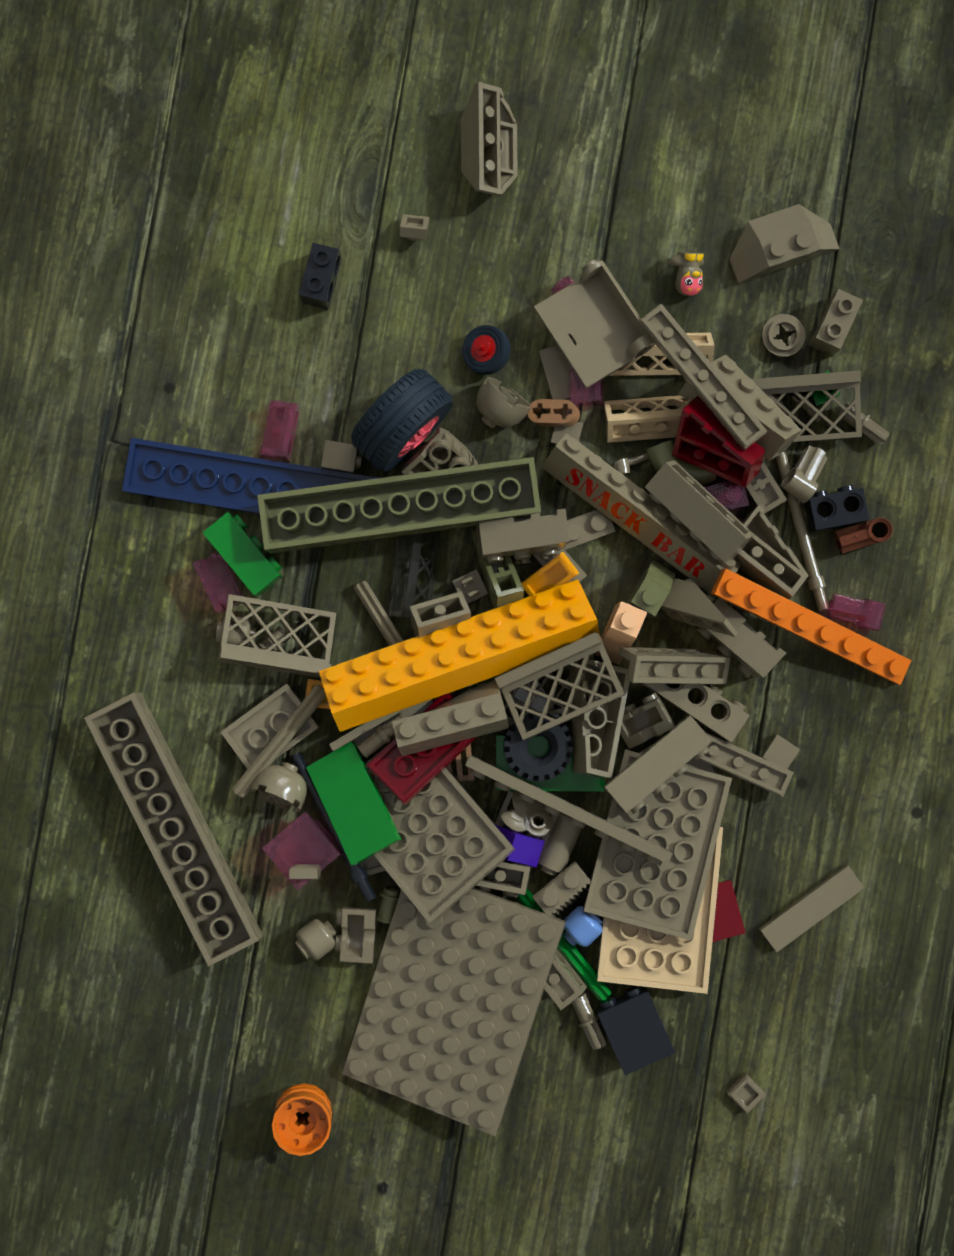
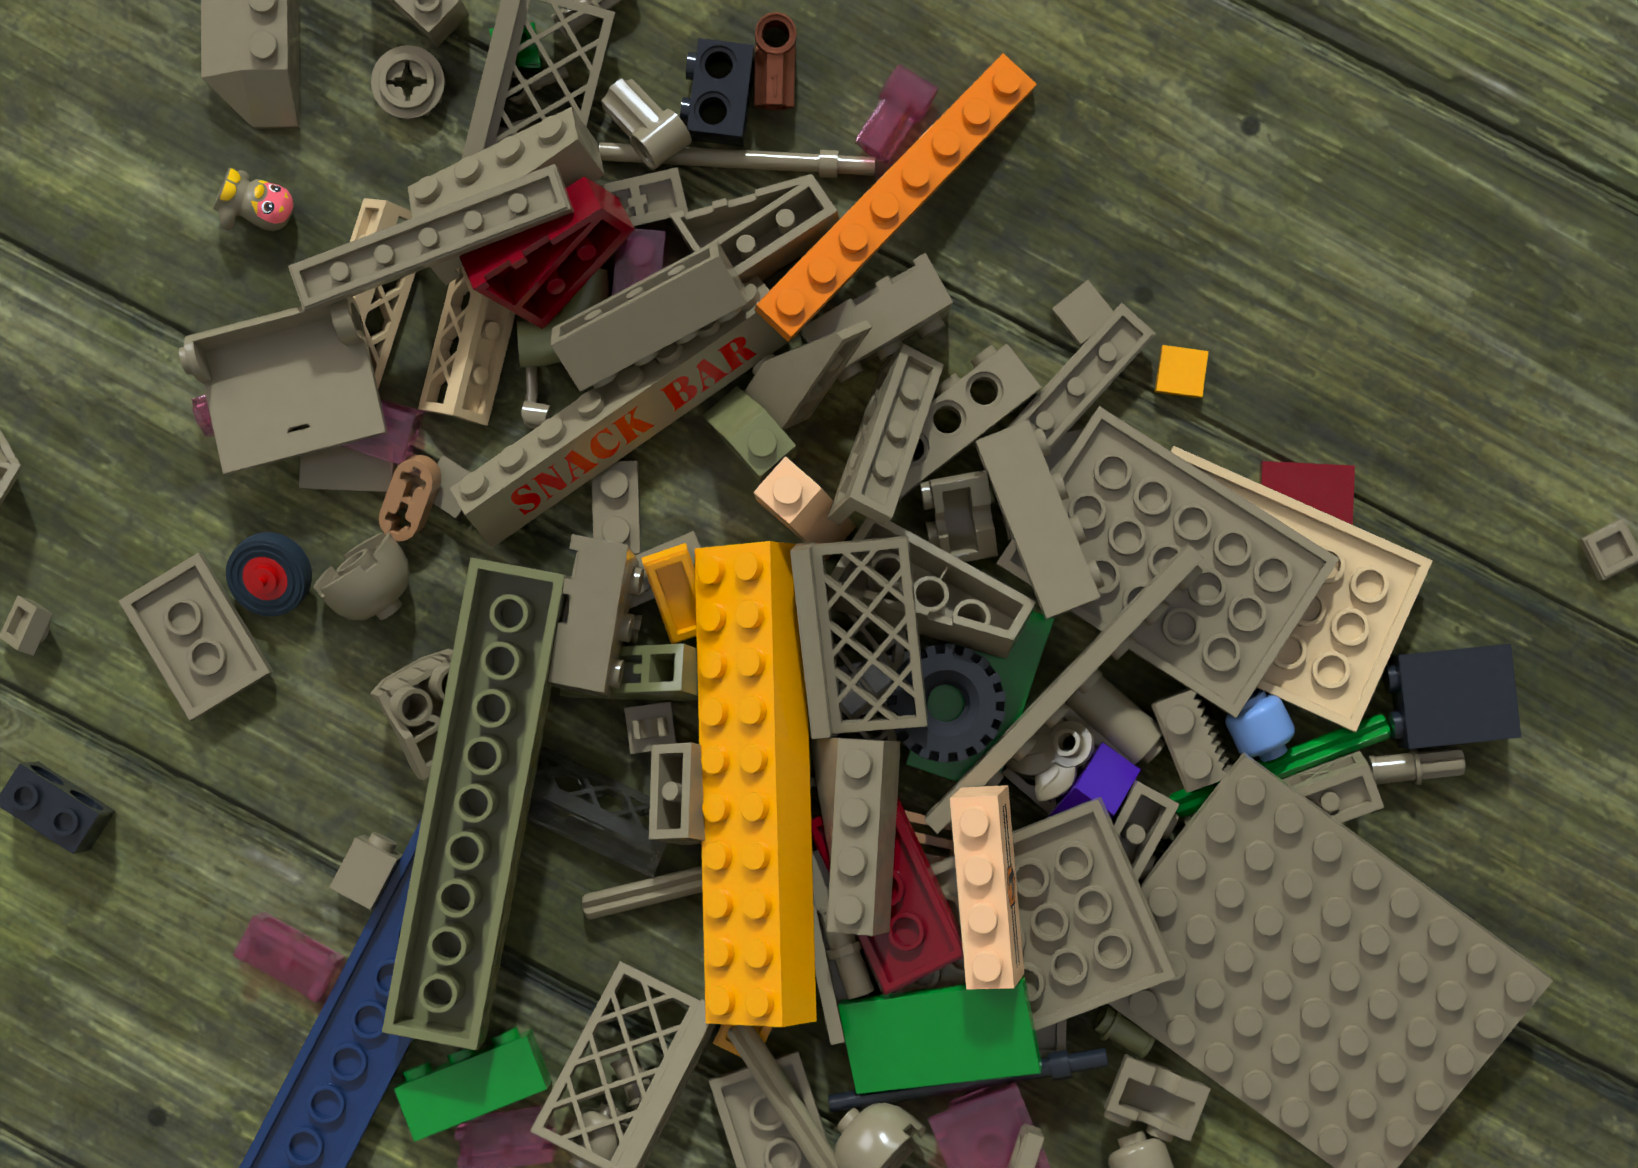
camera: 70 degrees left, 0 degrees up
black wheel [351,369,453,471] -> none
dark tan tile [759,865,864,952] -> none
none -> dark tan plate [118,553,274,721]
none -> light nougat brick [950,785,1024,990]
none -> light orange tile [1154,345,1208,399]

